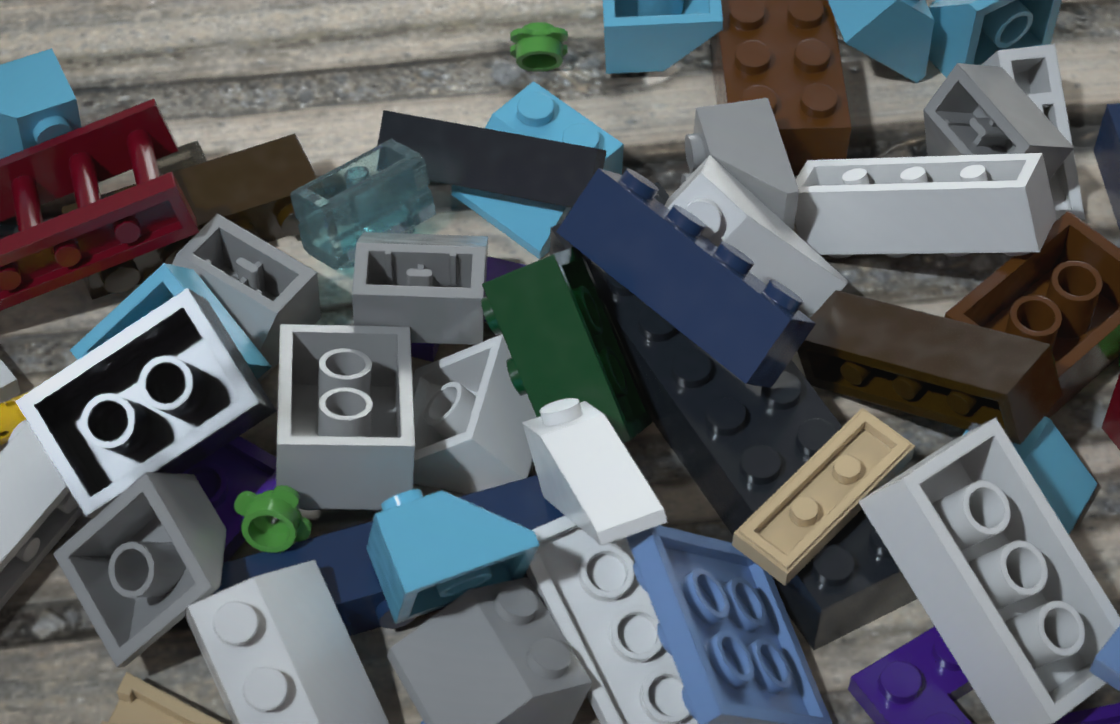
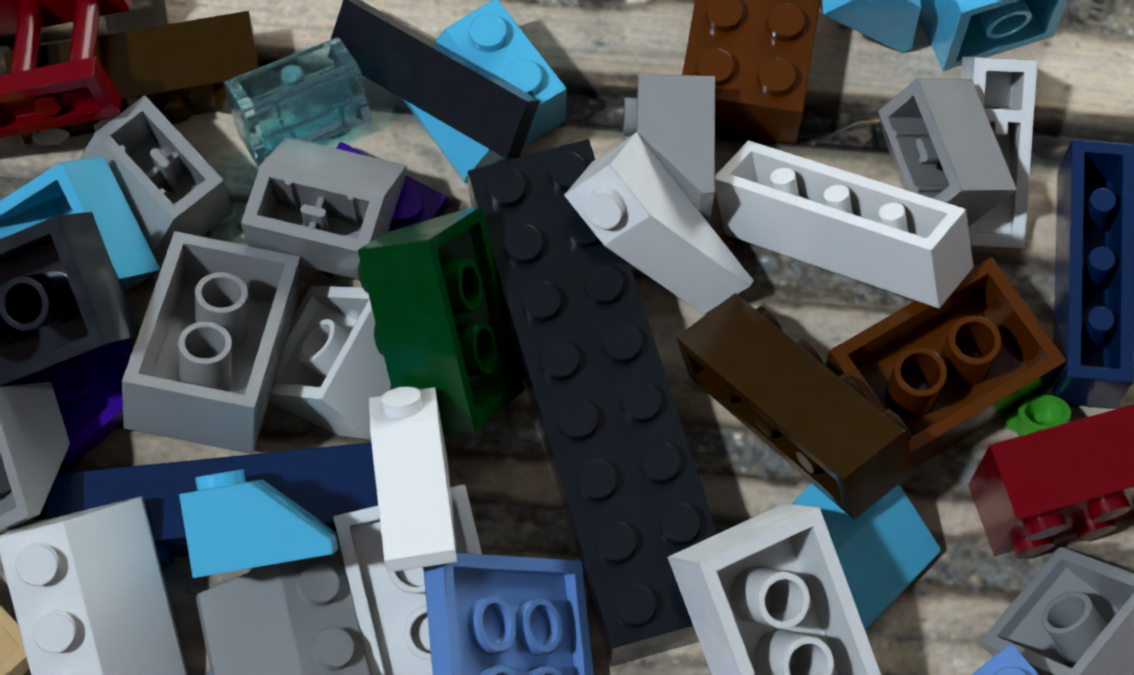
camera: 15 degrees right, 15 degrees up
bright green plate [234,485,312,553] -> none
dark blue brick [556,168,816,388] -> none
tan tile [732,407,915,586] -> none

